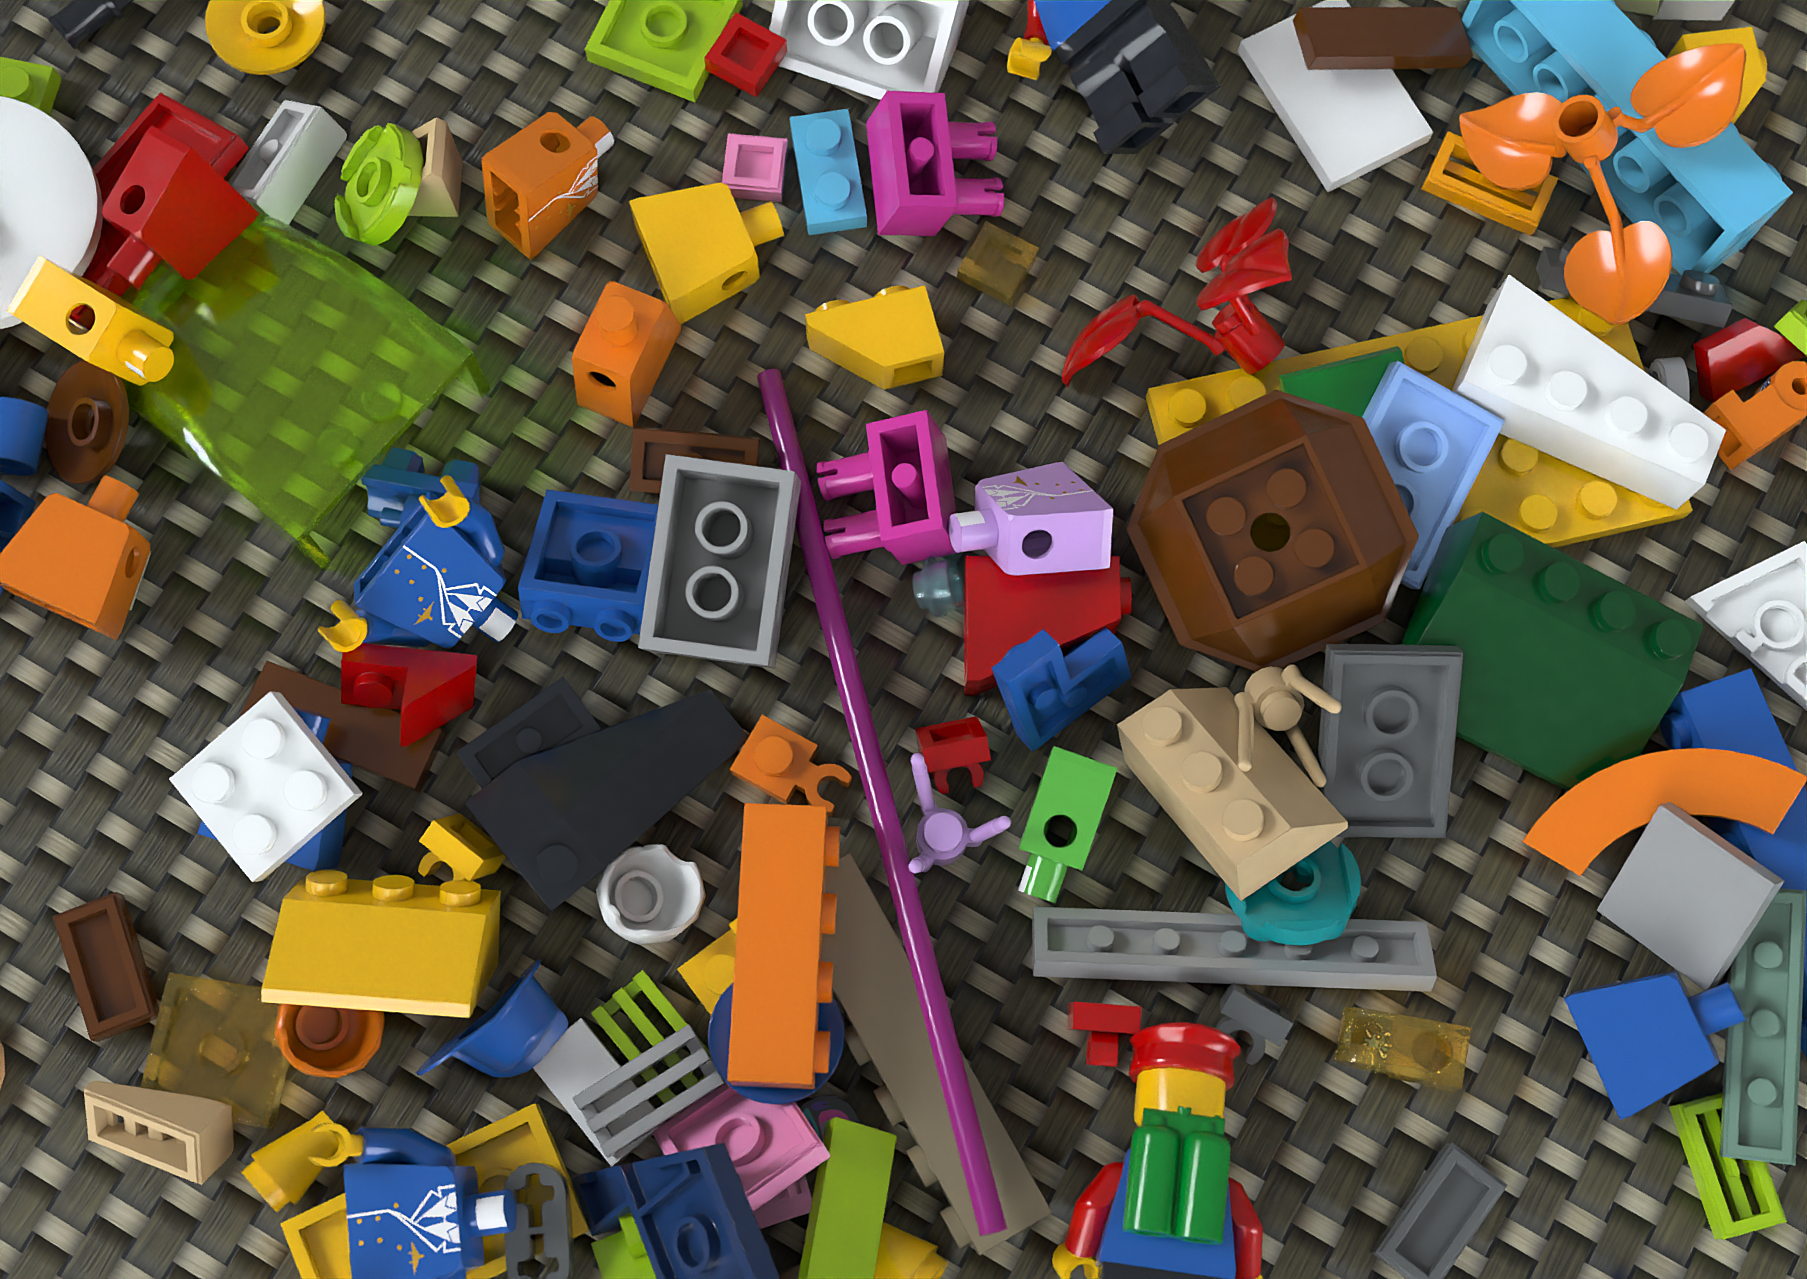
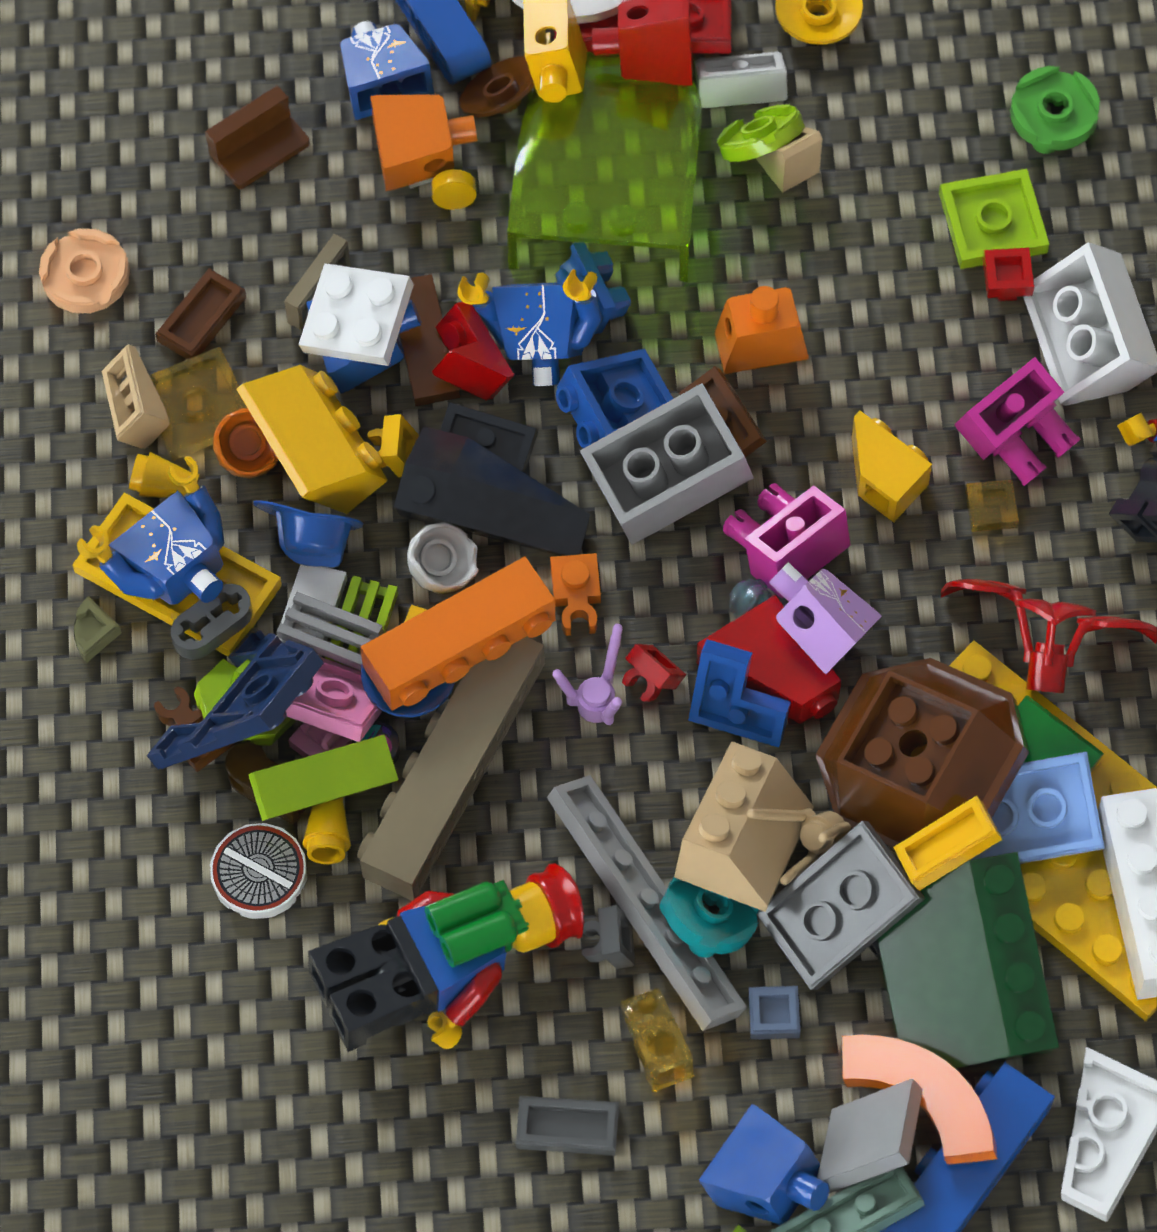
camera: 60 degrees right, 10 degrees down
orange torso [481,112,614,260] -> none
yellow torso [629,182,784,324] -> none
bright pink tile [722,133,788,202] -> none
magenta piece [757,369,1007,1237] -> none
medium azure plate [790,109,867,235] -> none
bright green torso [1018,746,1118,903] -> none
red tile [1067,1002,1142,1067] -> none
none -> dark tan tile [284,234,351,330]
none -> yellow tile [431,169,476,210]
none -> sand blue tile [748,986,800,1040]
none -> yellow tile [893,795,1003,891]

